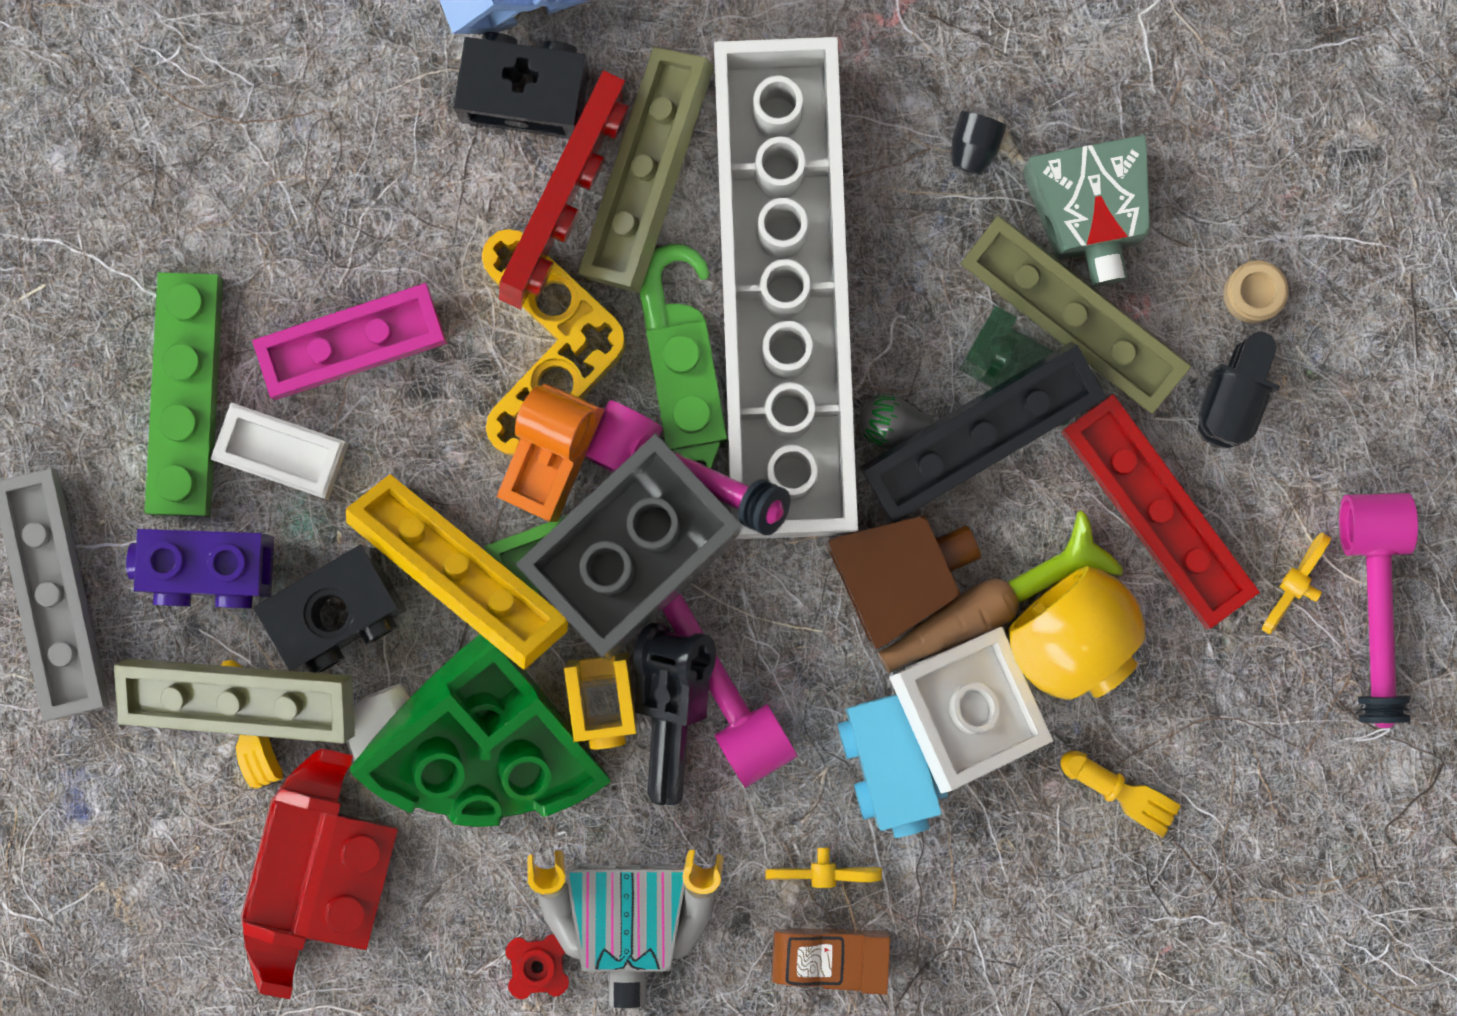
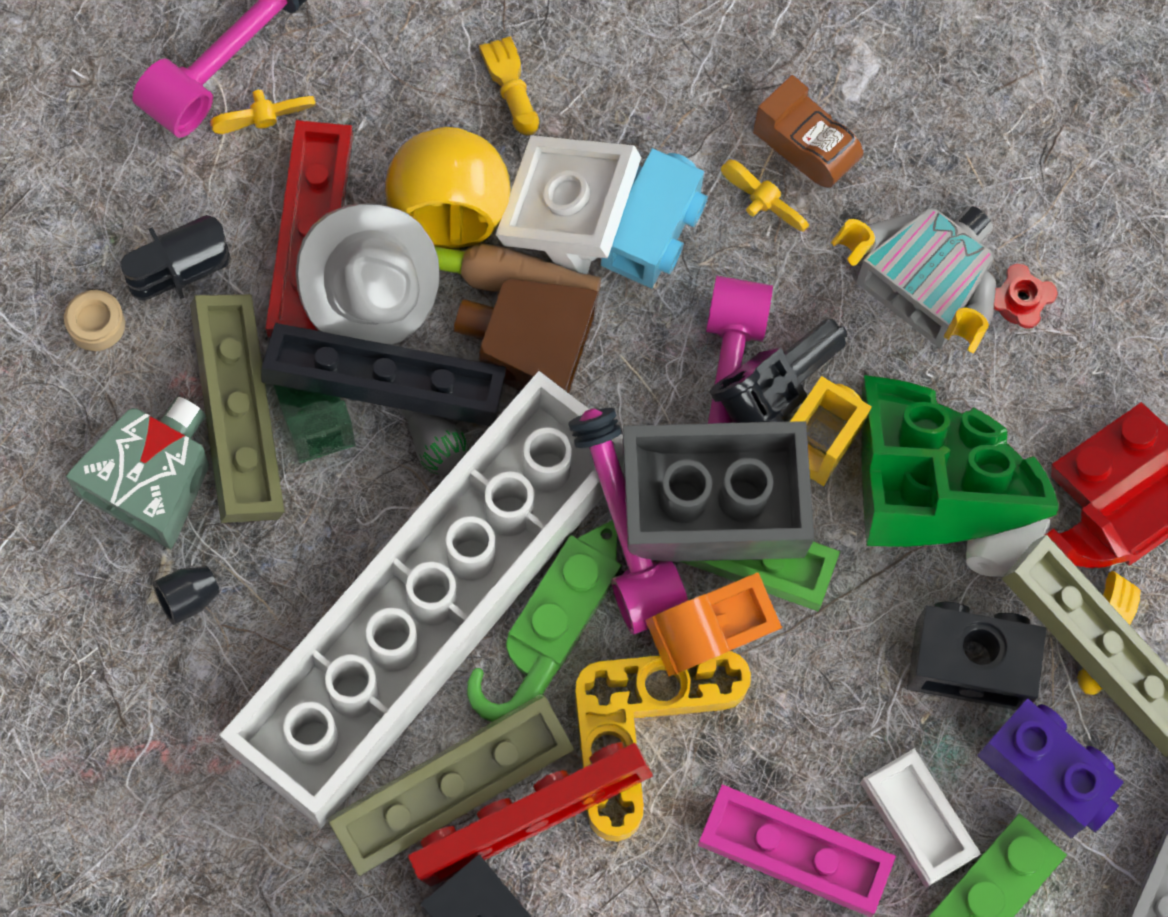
camera: 150 degrees left, 15 degrees down
yellow plate [346,474,568,670] -> none
none -> light grey hat [296,204,440,345]

